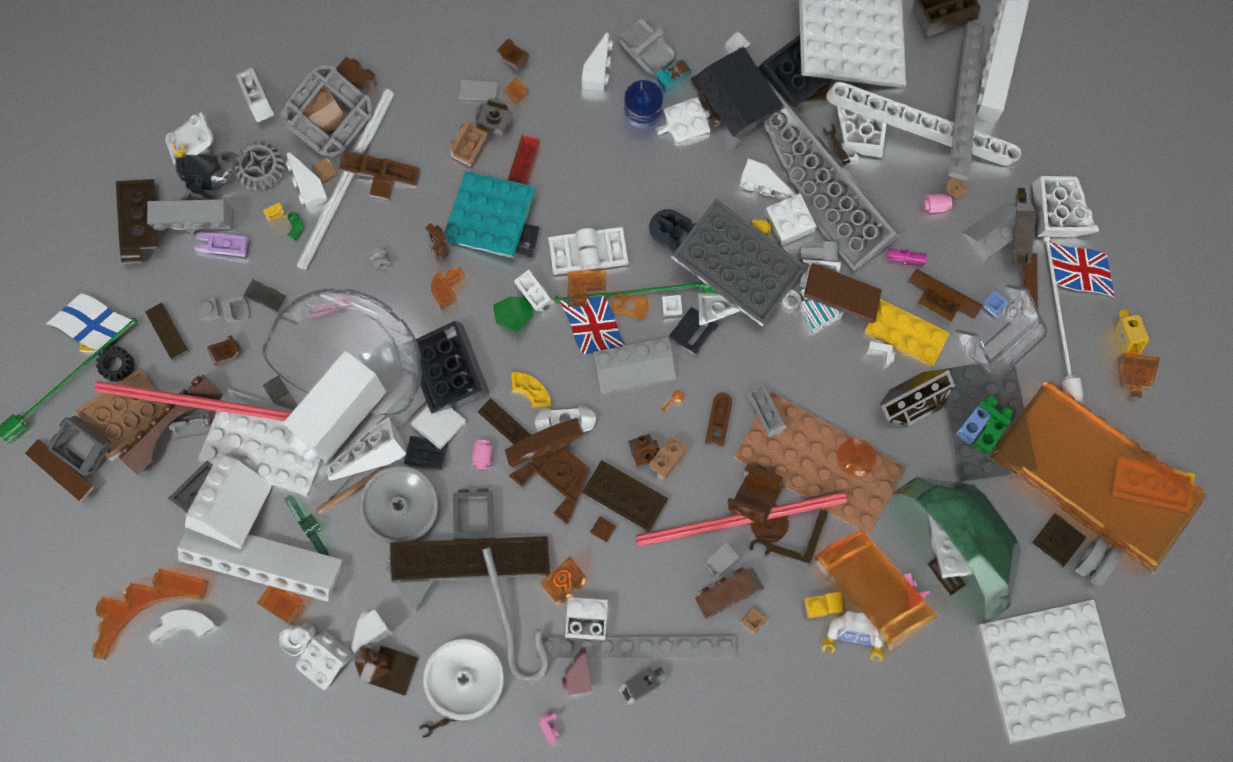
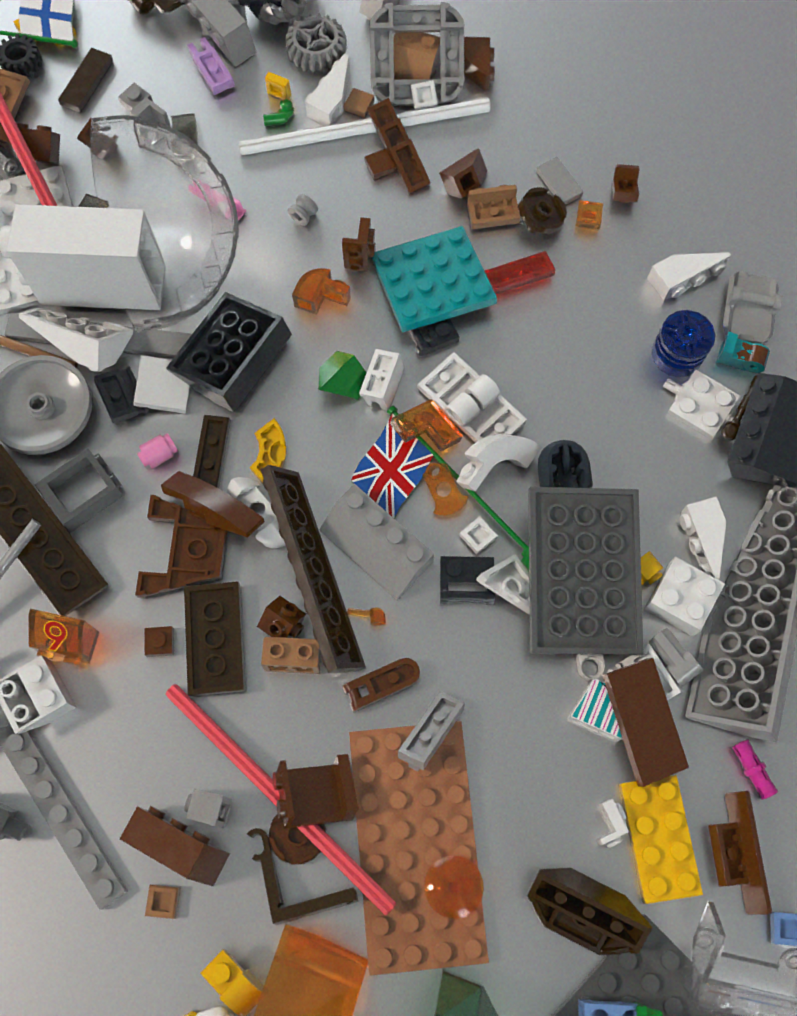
camera: 55 degrees right, 5 degrees down
none -> dark brown plate [260,465,366,673]
none -> white tile [411,80,438,110]
none -> reddish brown slope [439,149,487,199]
none -> white arch [456,434,542,491]

